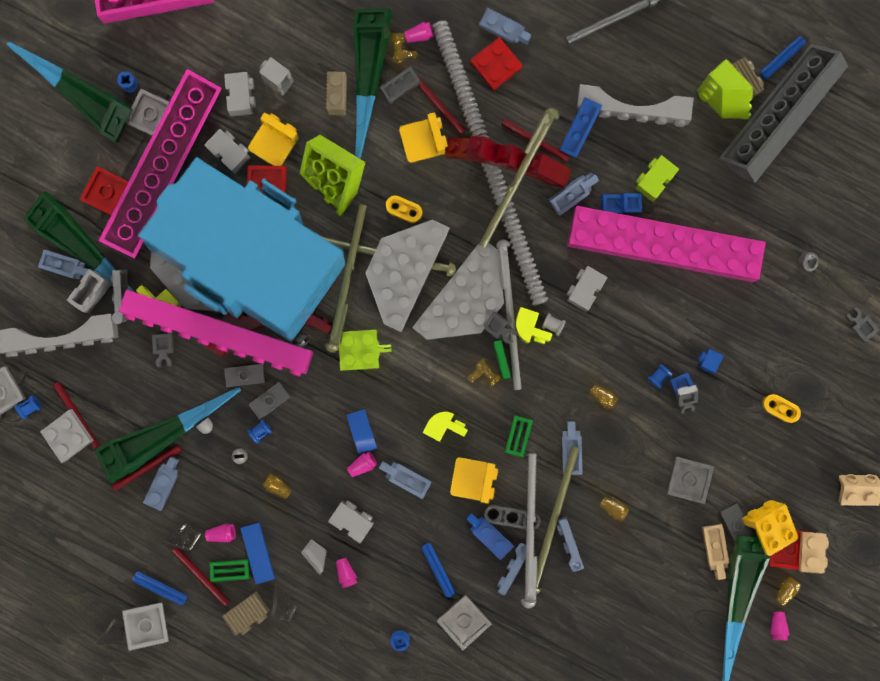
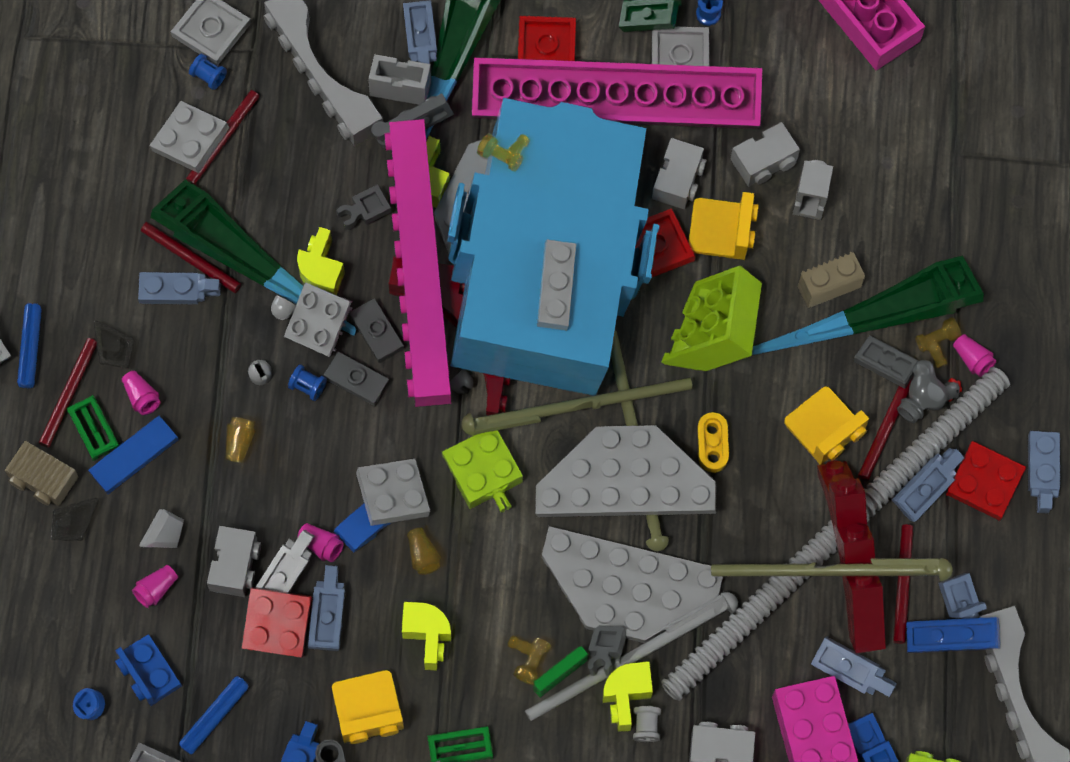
camera: 65 degrees right, 15 degrees down
none -> blue bracket [115,634,182,706]
none -> plate [242,587,312,658]
none -> light grey hinge [255,530,315,593]
none -> light grey hinge [284,282,352,357]
none -> neon yellow brick [297,227,345,295]
none -> light grey plate [356,459,430,526]
none -> clear yellow cone [407,528,441,575]
none -> clear yellow piece [477,133,530,172]
none -> light grey plate [537,239,576,331]
none -> sand blue hinge [892,448,964,522]
none -> dark grey animal [897,360,962,424]
none -> sand blue bracket [938,573,987,619]

